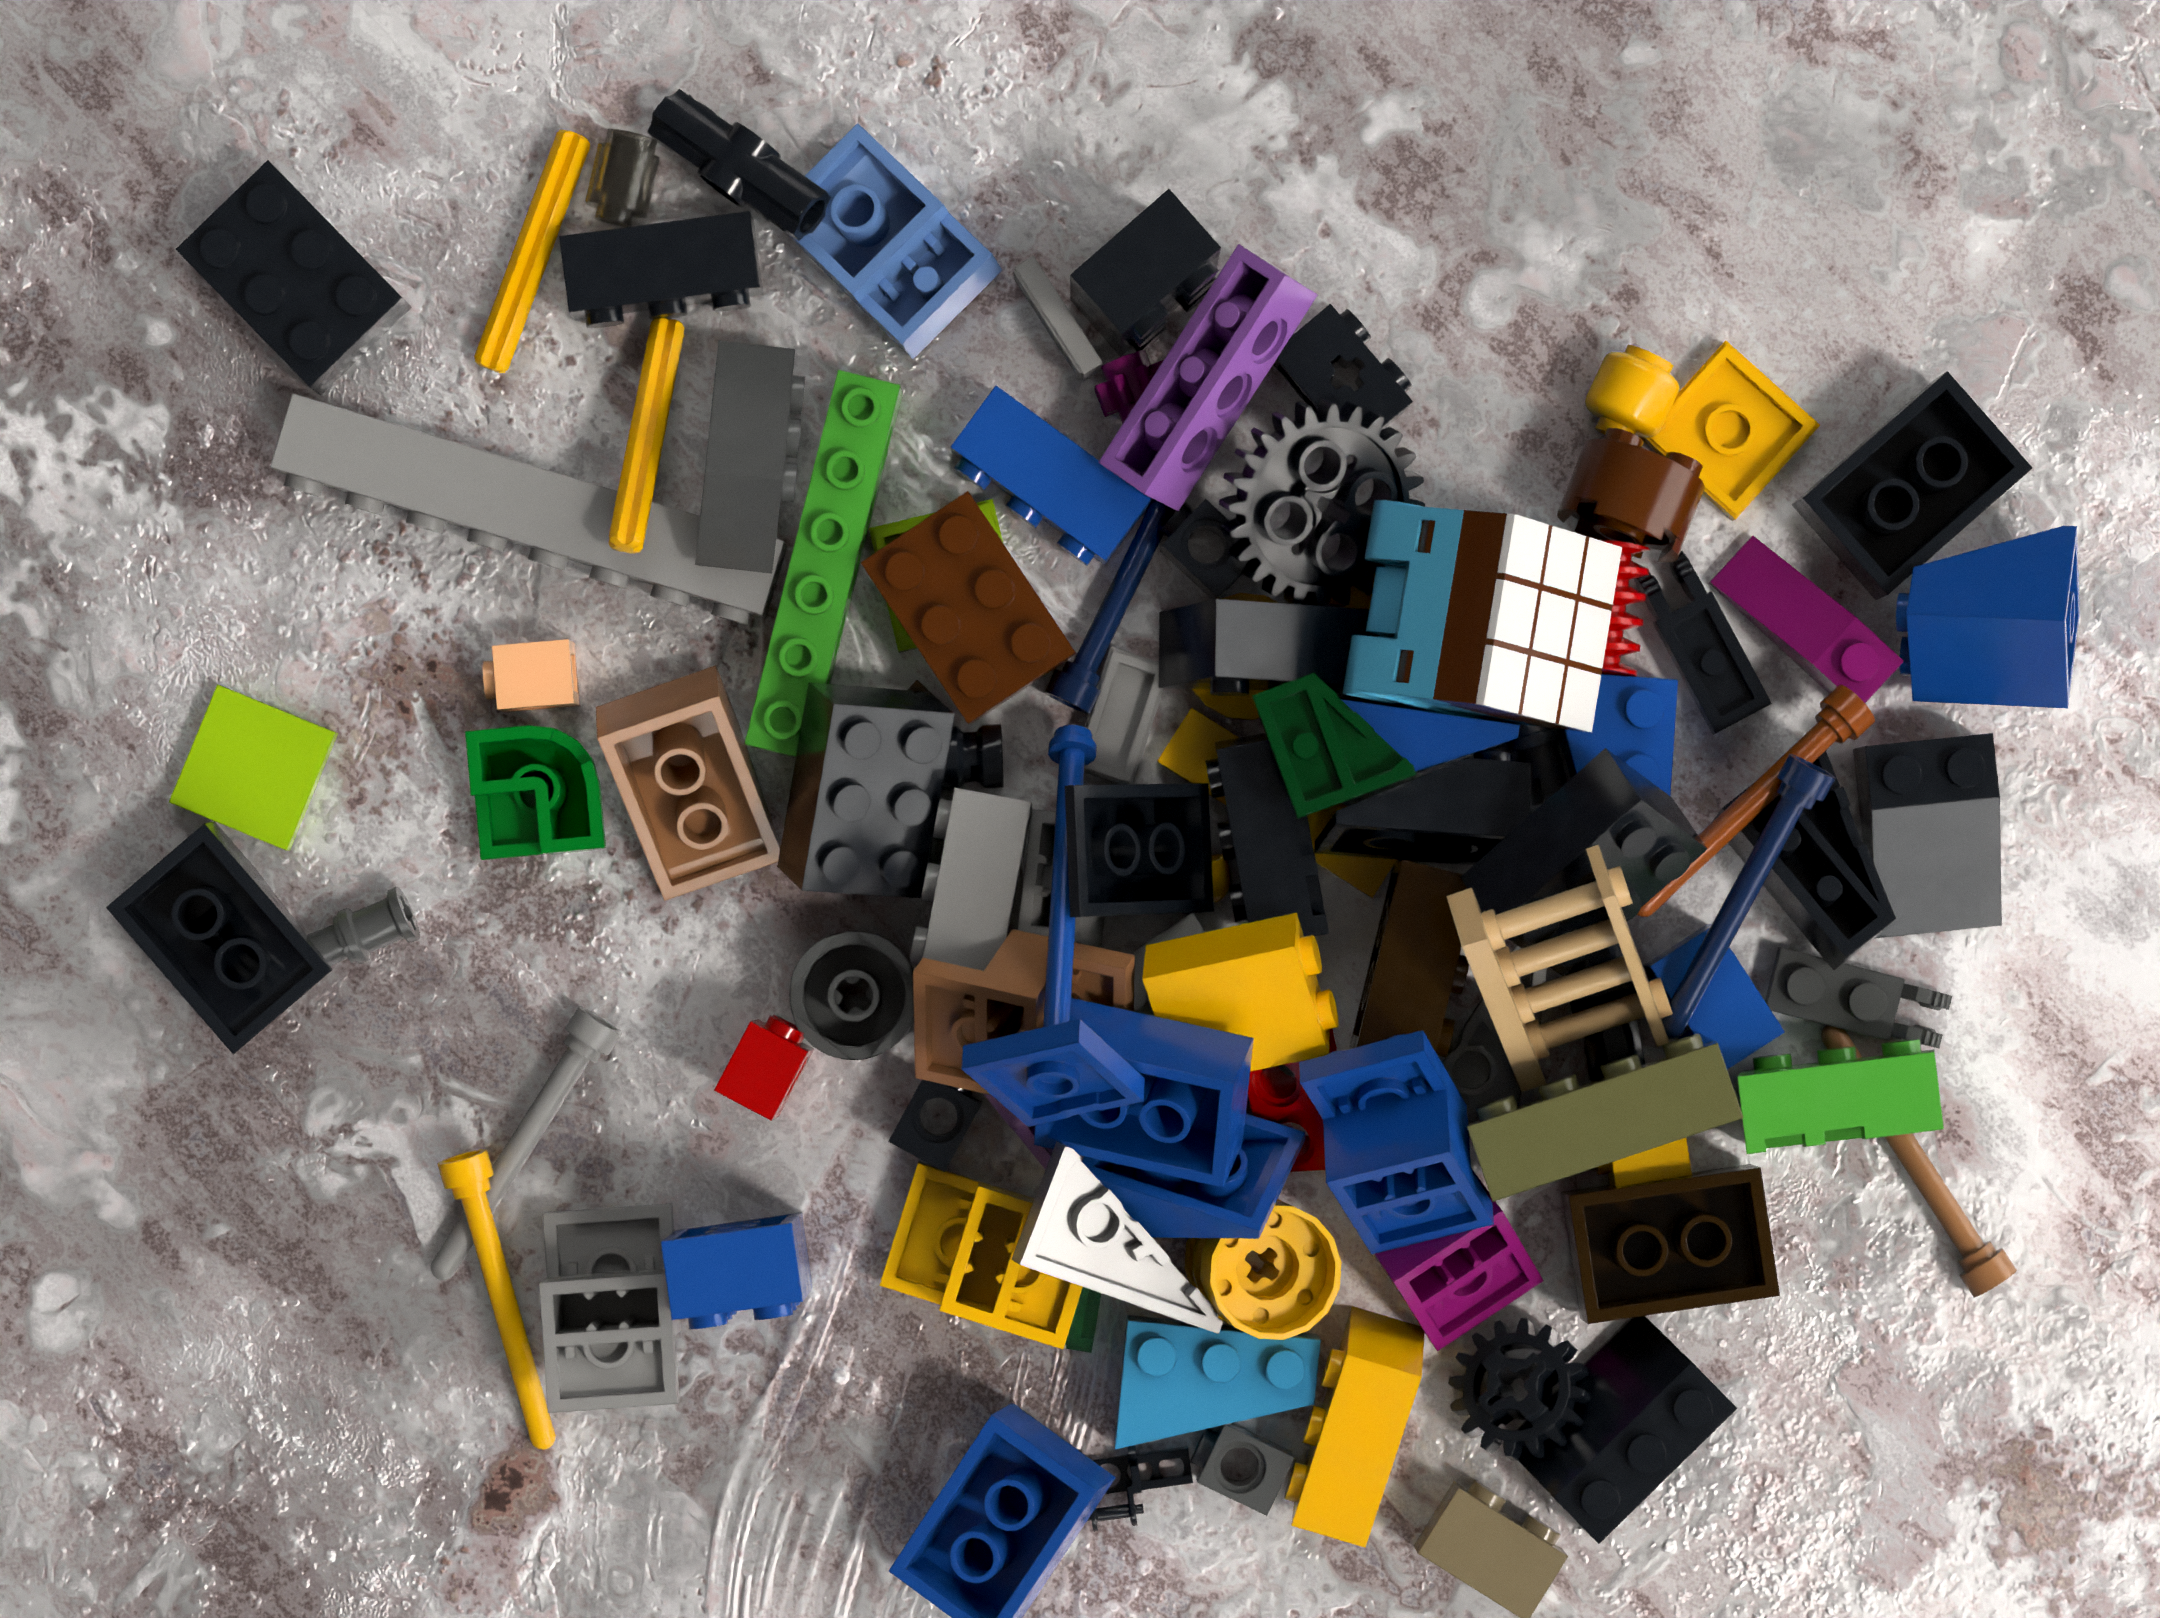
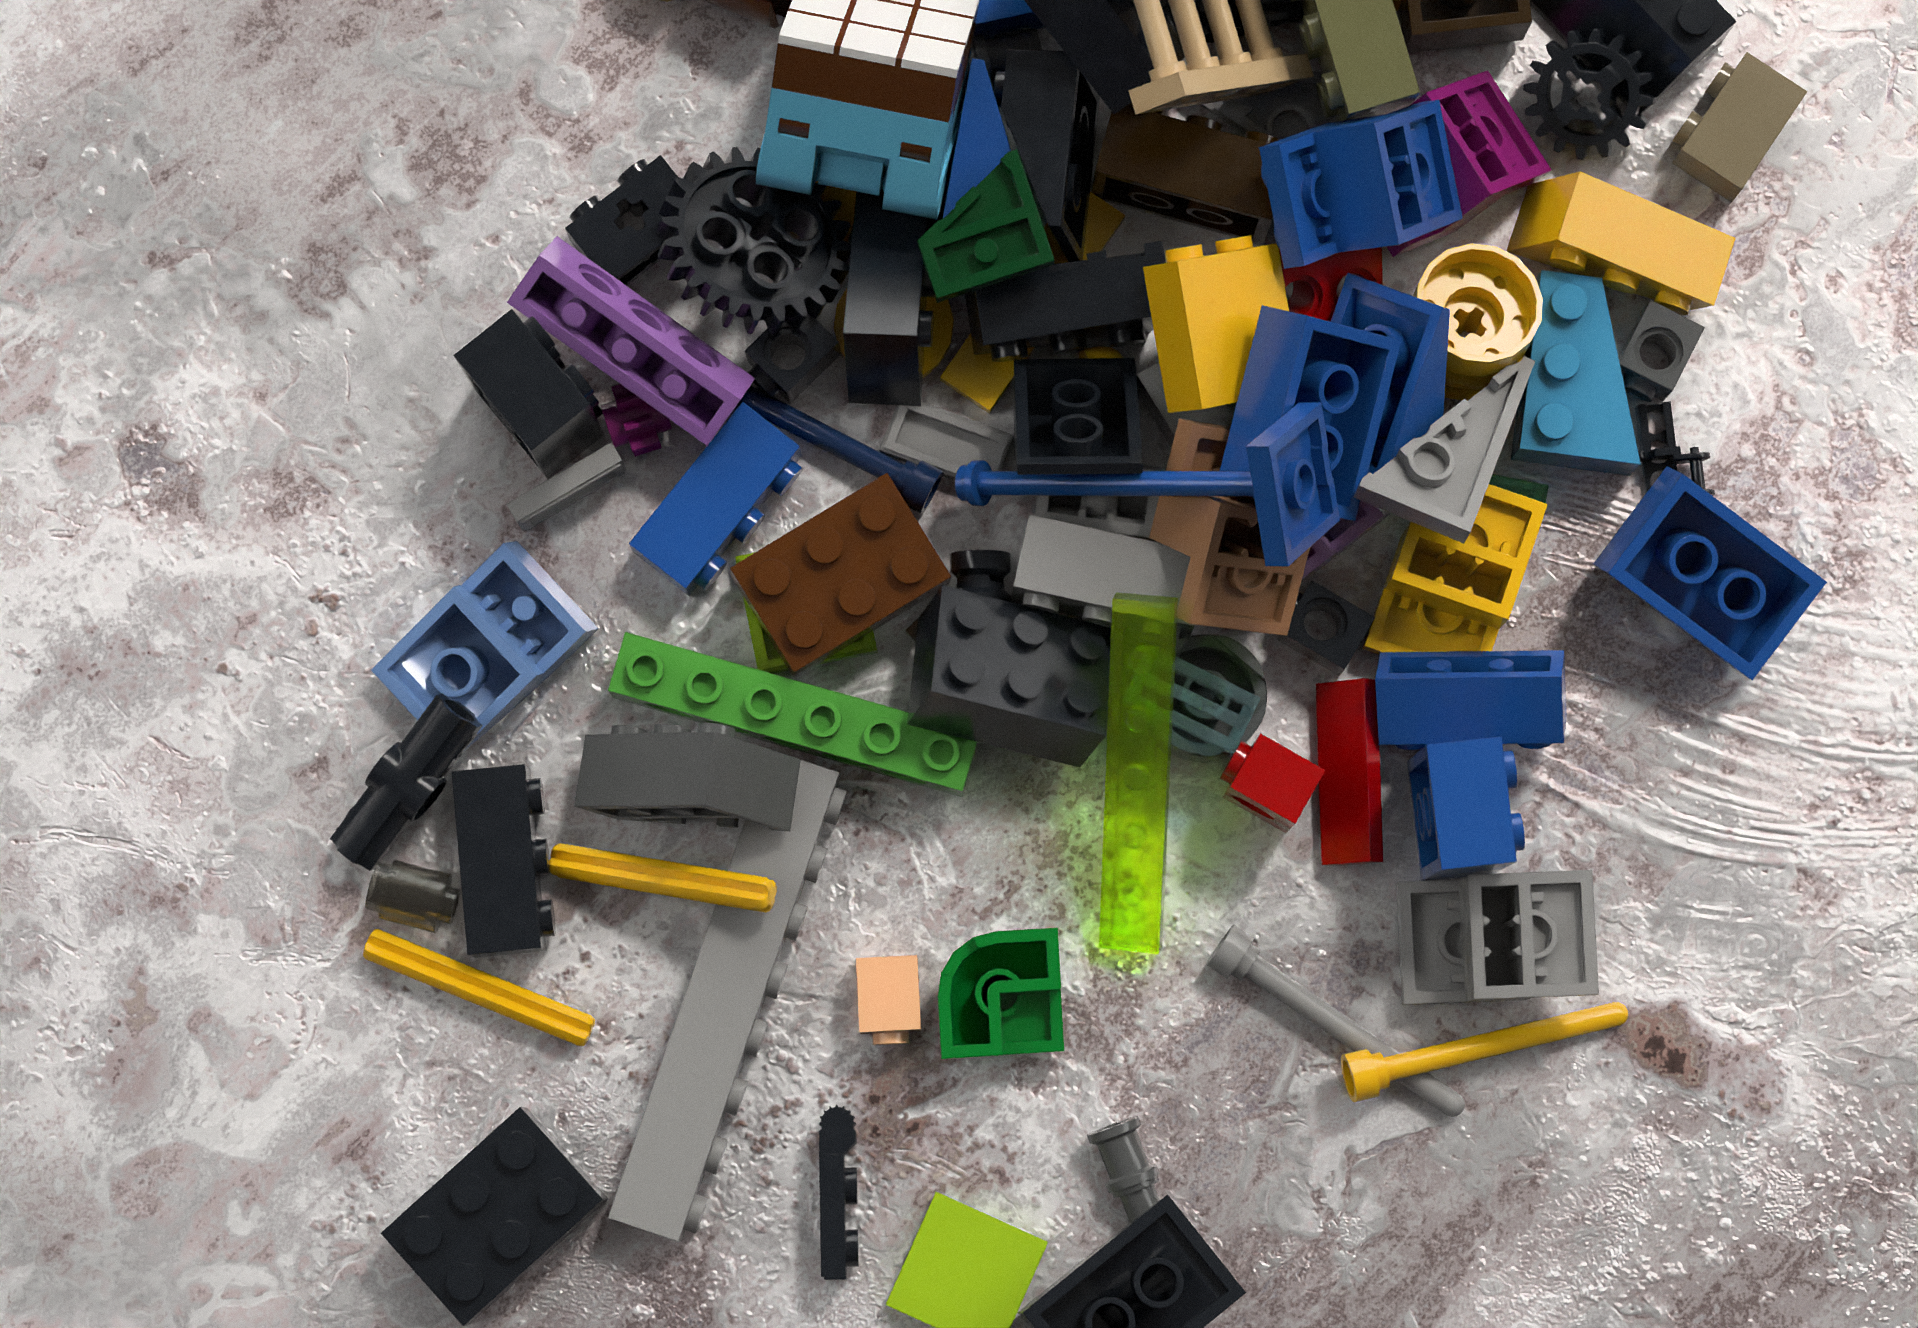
camera: 85 degrees left, 5 degrees down
medium nougat slope [596,665,781,901] -> none
none -> black hinge [819,1105,859,1280]
none -> clear neon green tile [1099,592,1178,954]
none -> clear light blue tile [1122,644,1261,755]
none -> red tile [1316,678,1383,866]
none -> blue brick [1375,650,1567,750]

